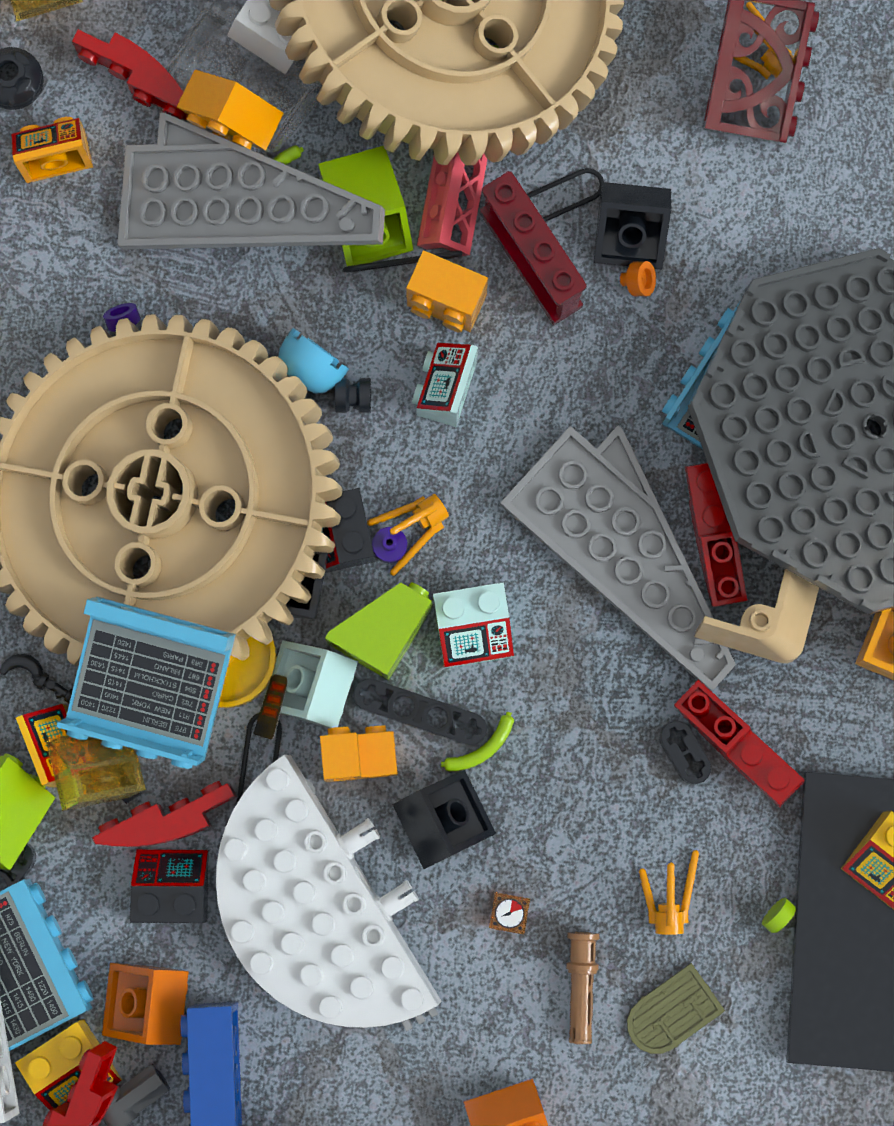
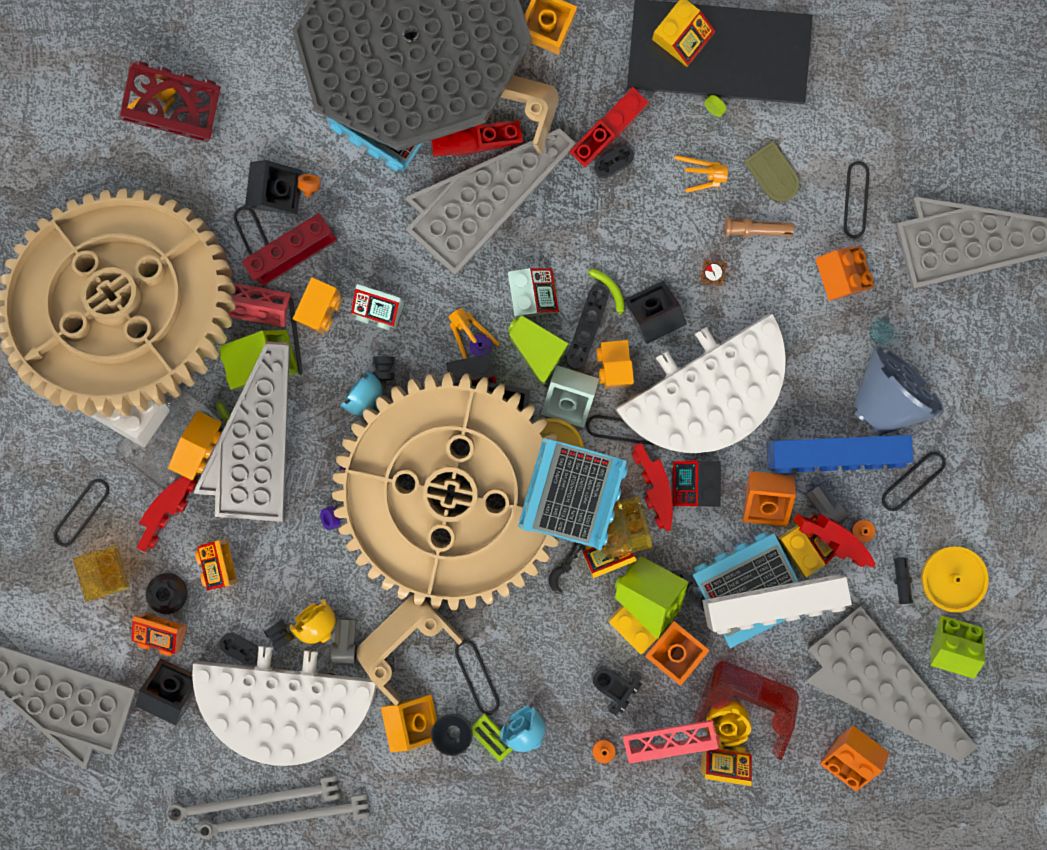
camera: 85 degrees left, 5 degrees up
black sticker [253,674,288,740] -> none

